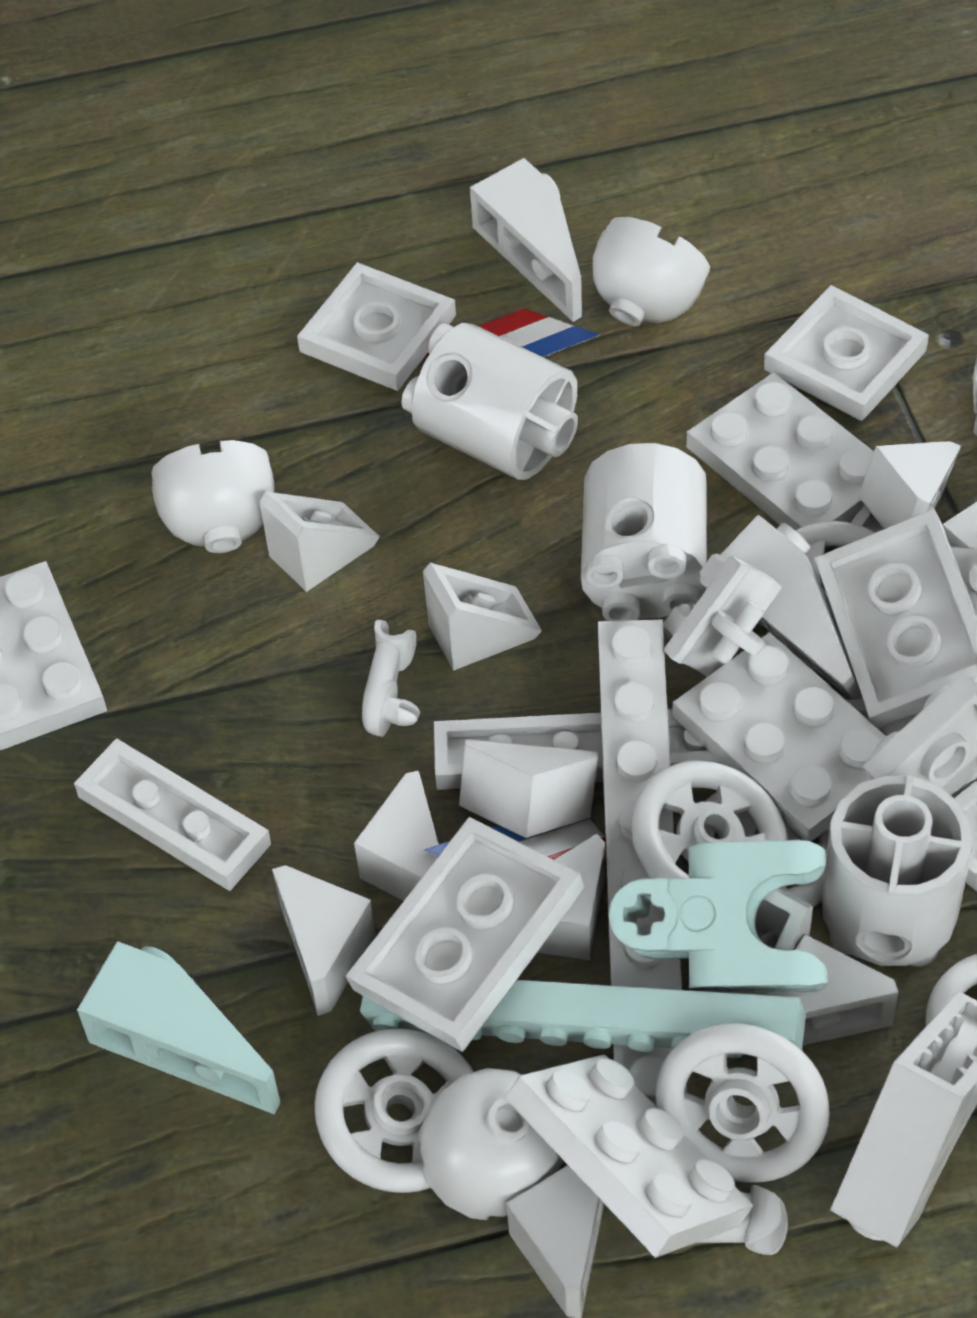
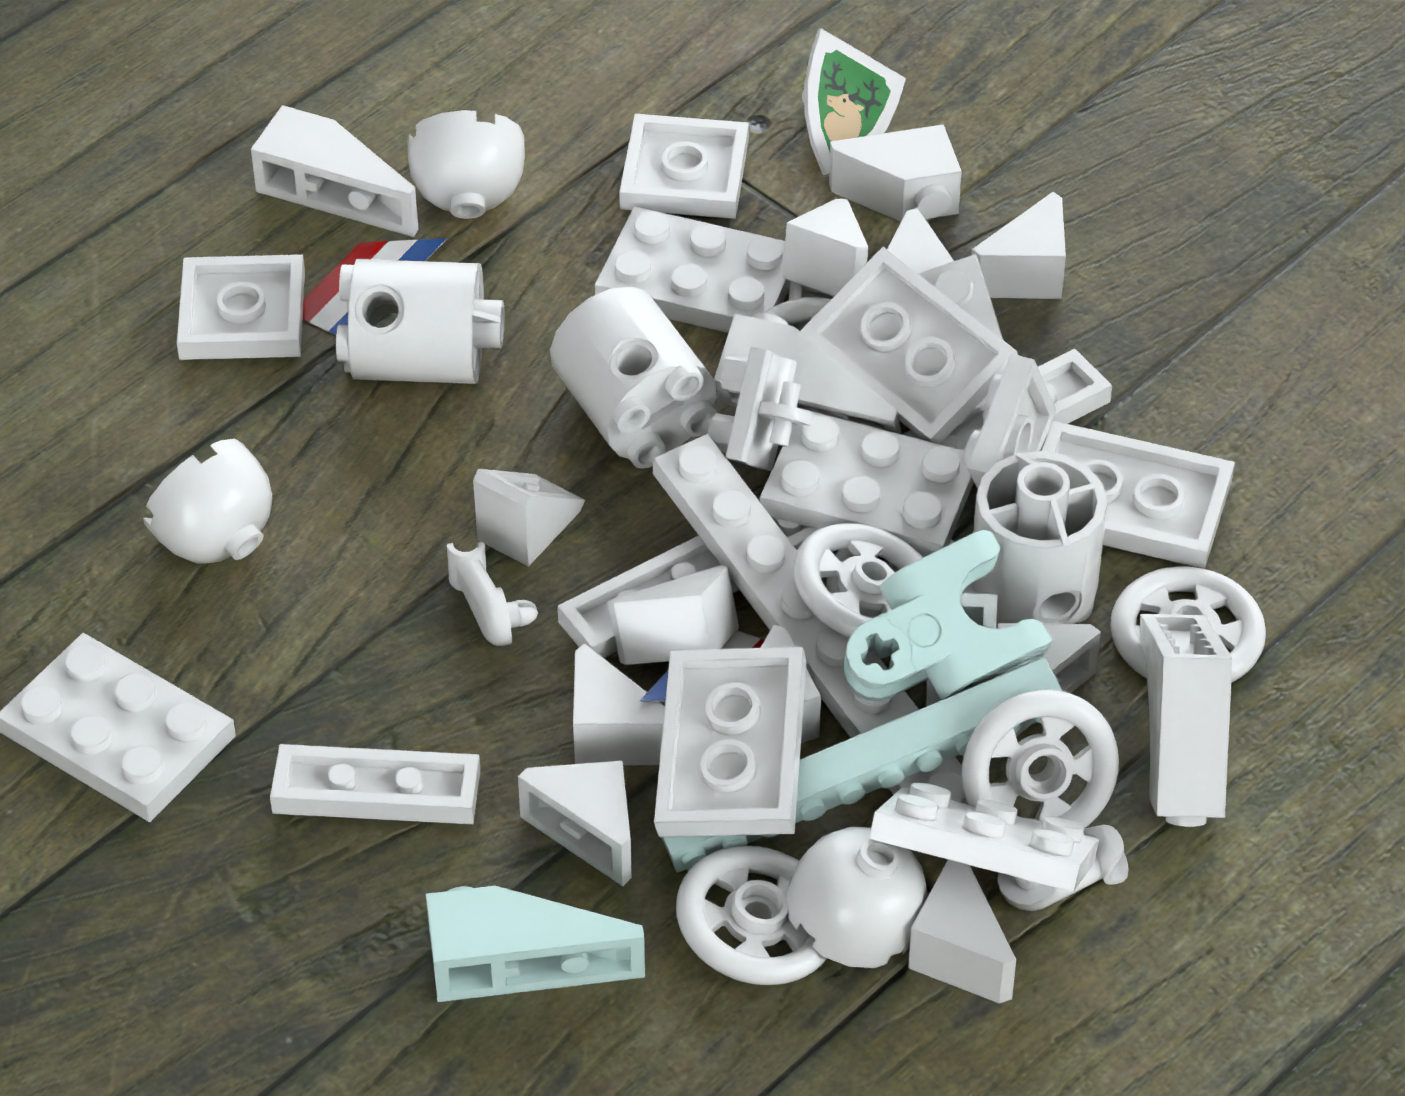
camera: 35 degrees left, 5 degrees down
white slope [259,491,380,592] -> none

